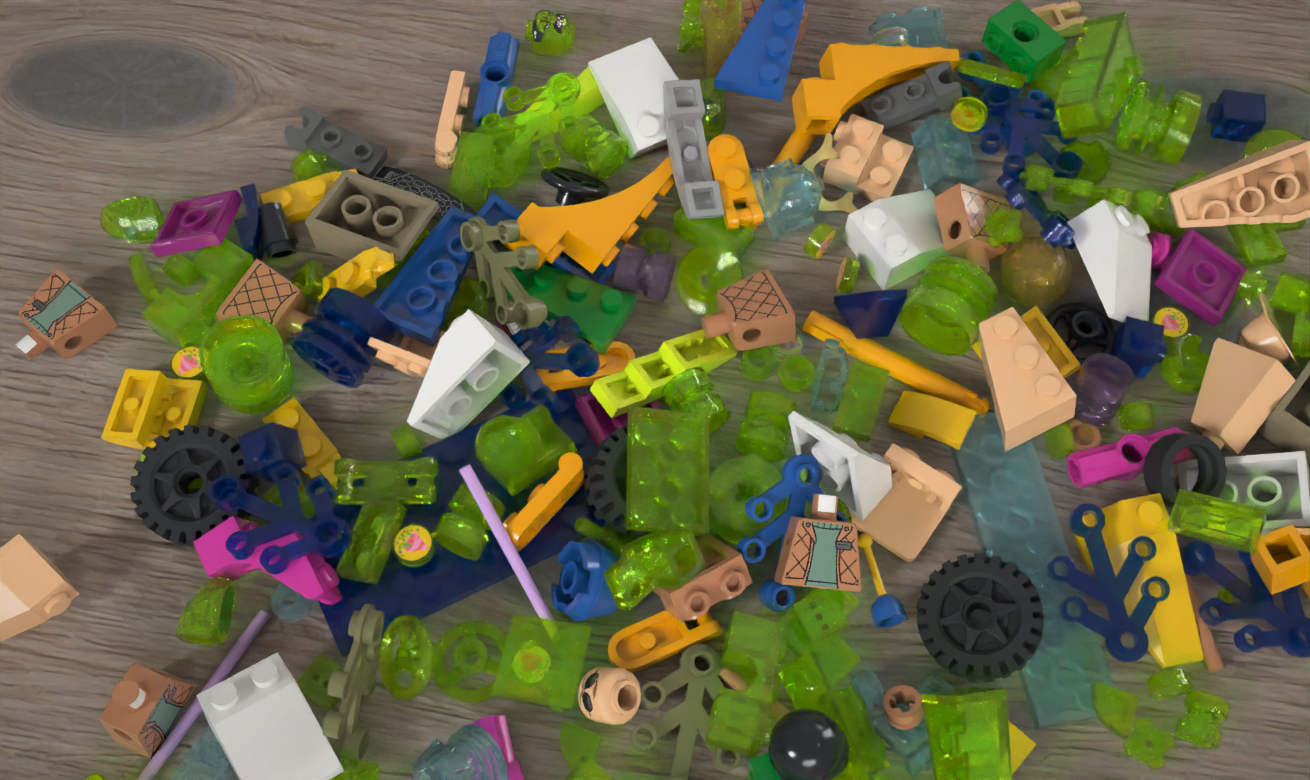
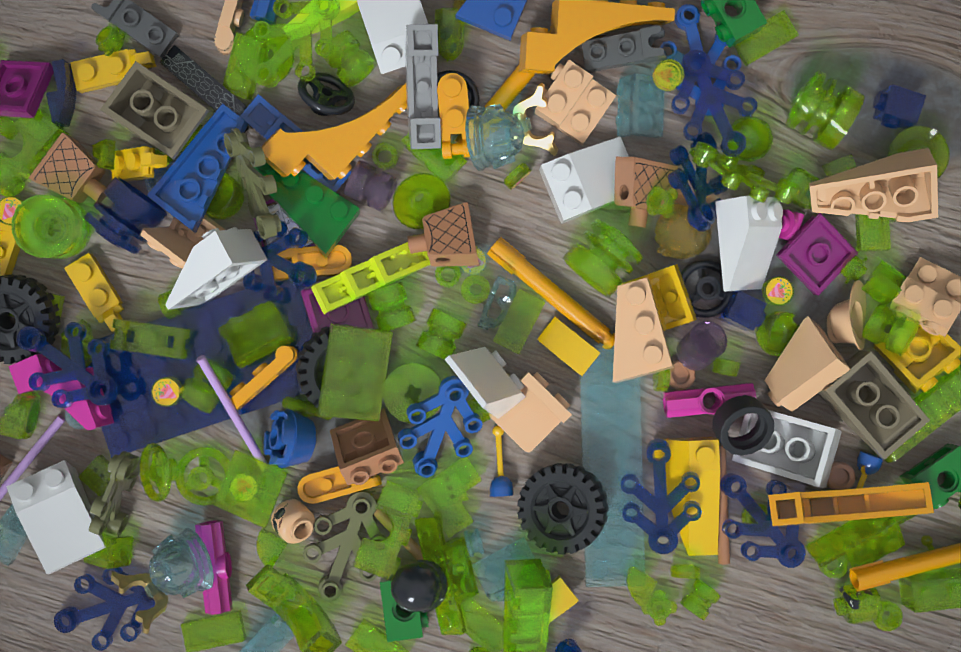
camera: 15 degrees right, 25 degrees up
clear blue brick [238,422,307,482] -> none
black cone [259,202,299,259] -> none
clear neon green plate [335,498,407,584] -> none
clear neon green hair [474,415,542,477] -> none
clear neon green brick [603,529,706,610] -> none
torso [774,494,861,592] -> none
clear blue slope [834,289,907,339] -> none
clear neon green tile [835,255,860,294] -> none
nougat bush [883,685,924,730] -> none
clear neon green tile [957,58,1027,89] -> none
clear neon green wedge [1054,11,1144,139] -> none
clear neon green plate [1167,488,1267,554] -> none

